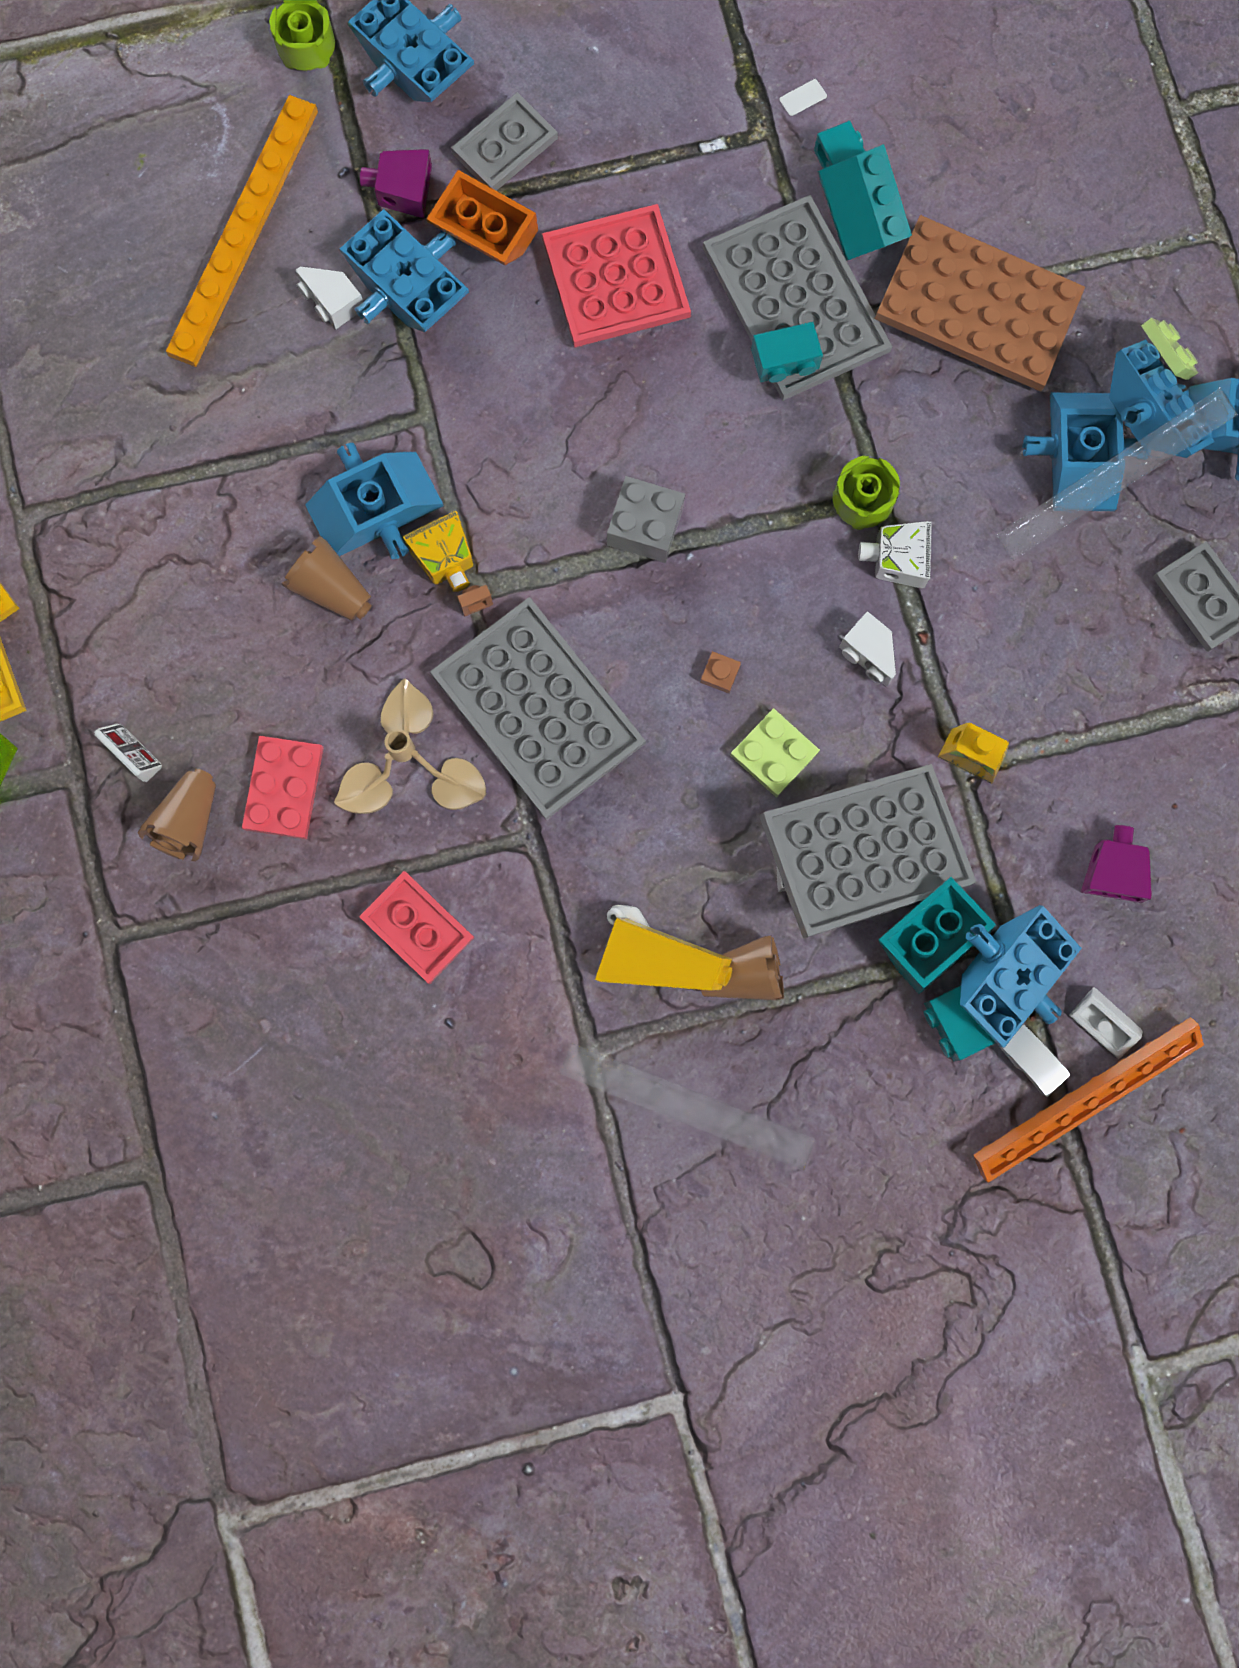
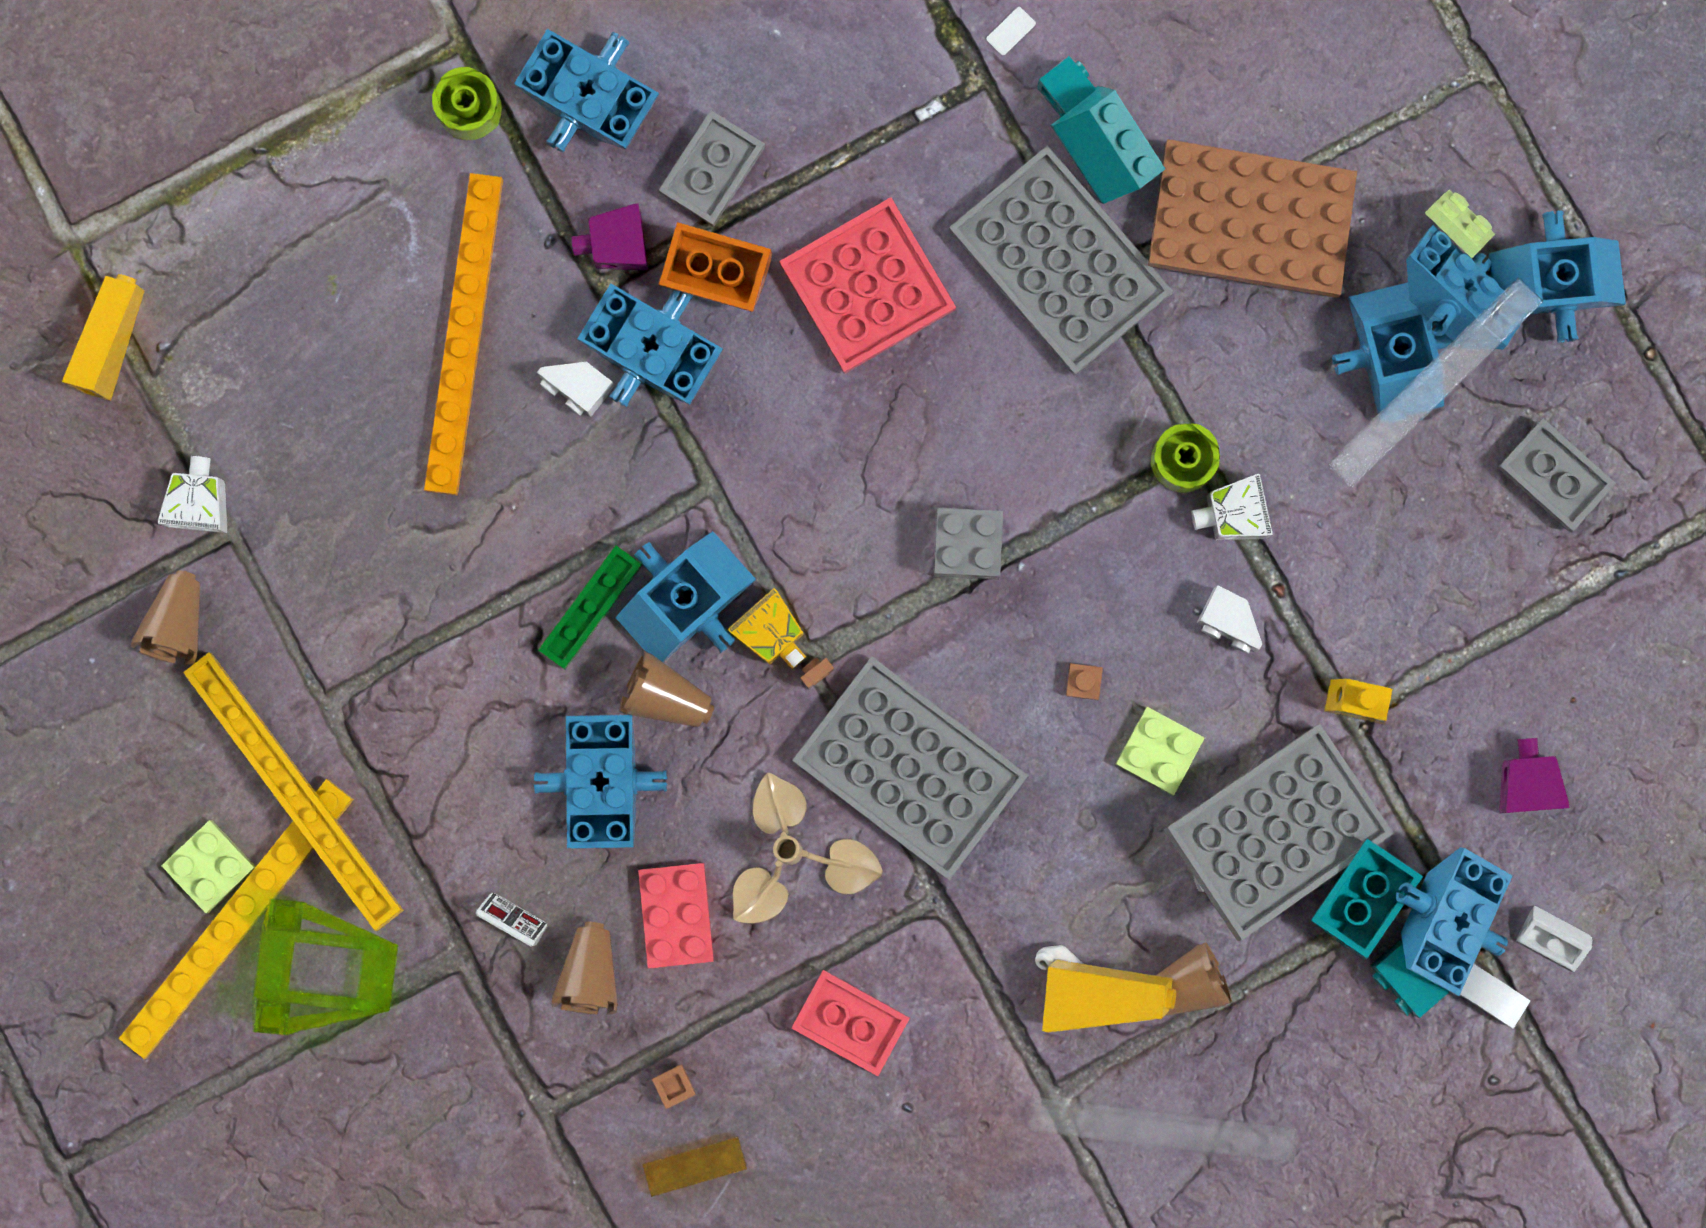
camera: 10 degrees left, 5 degrees up
teal brick [751,322,823,383] -> none
orange plate [973,1017,1204,1183] -> none
none -> dark azure slope [534,715,667,848]
none -> green plate [538,545,643,670]
none -> clear yellow plate [642,1136,747,1197]
none -> nougat plate [652,1064,697,1109]

